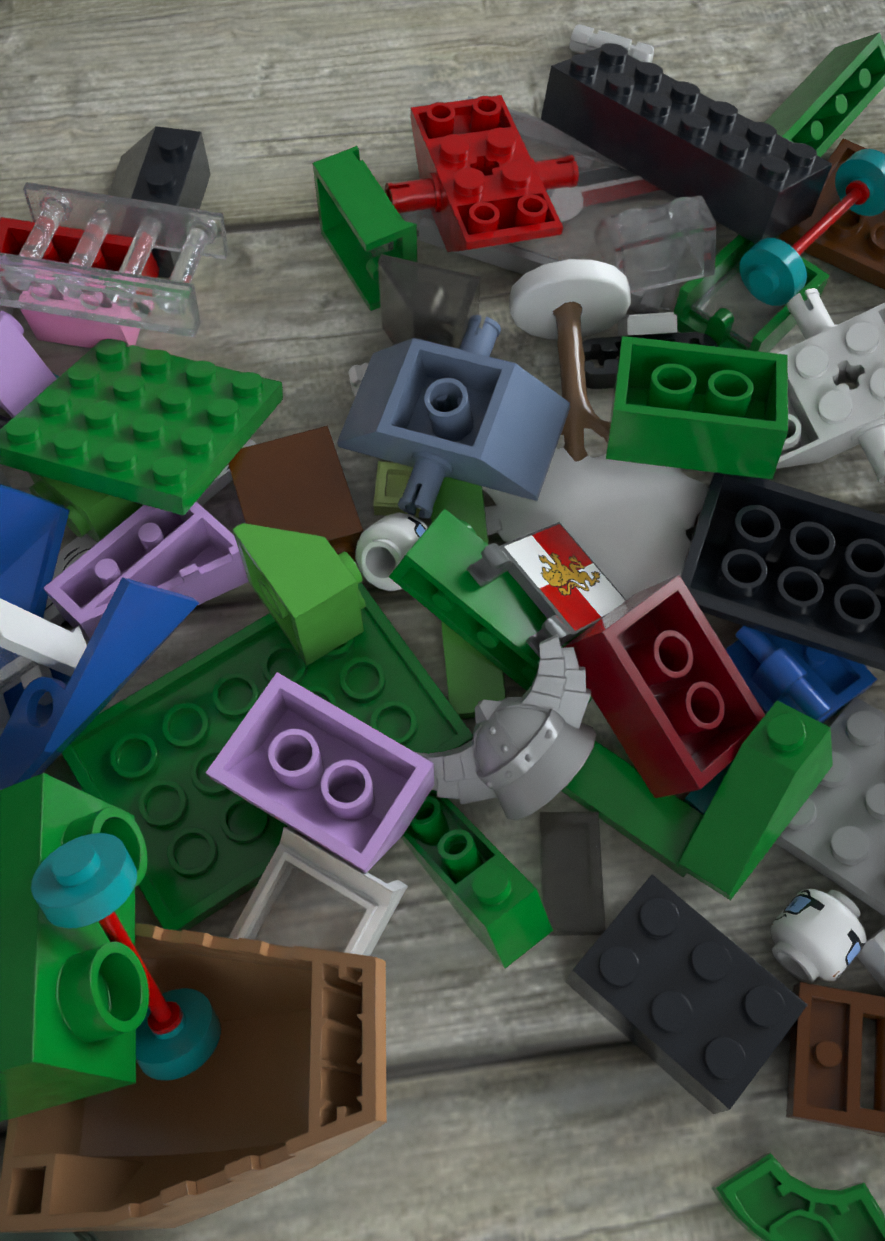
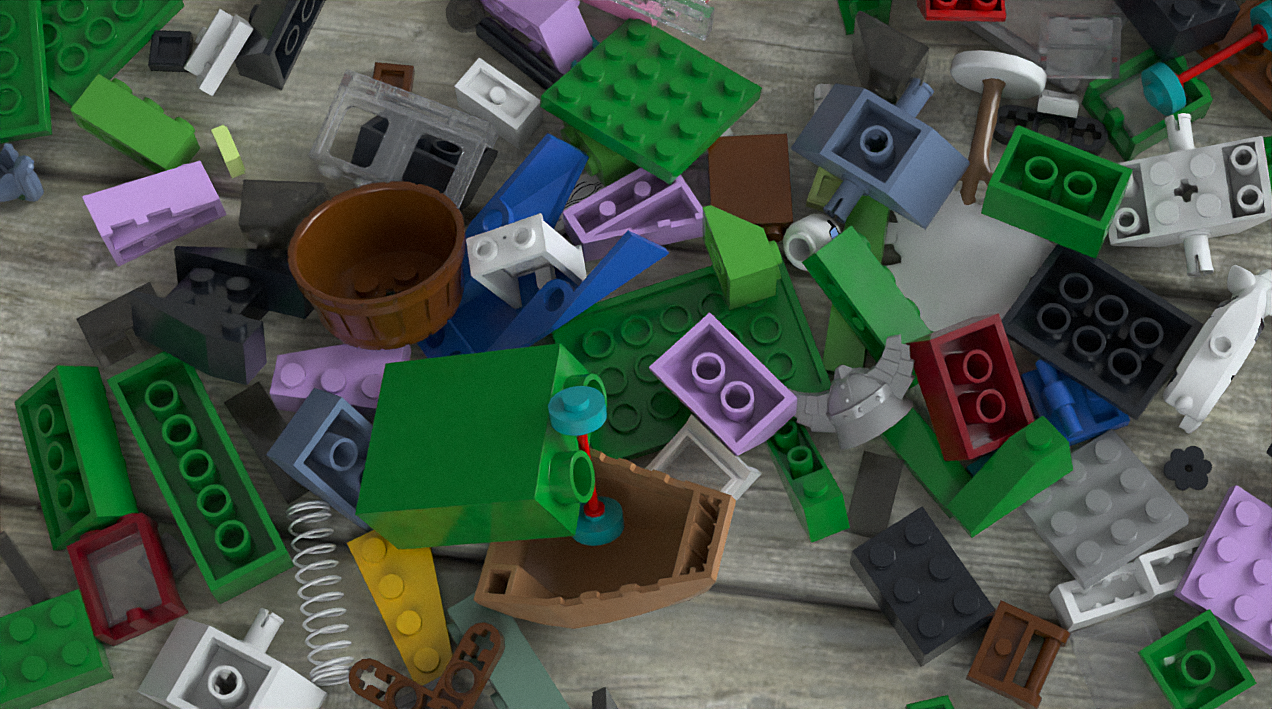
camera: 20 degrees right, 5 degrees up
flag [467,522,626,658] -> none
white head [770,889,867,984] -> none

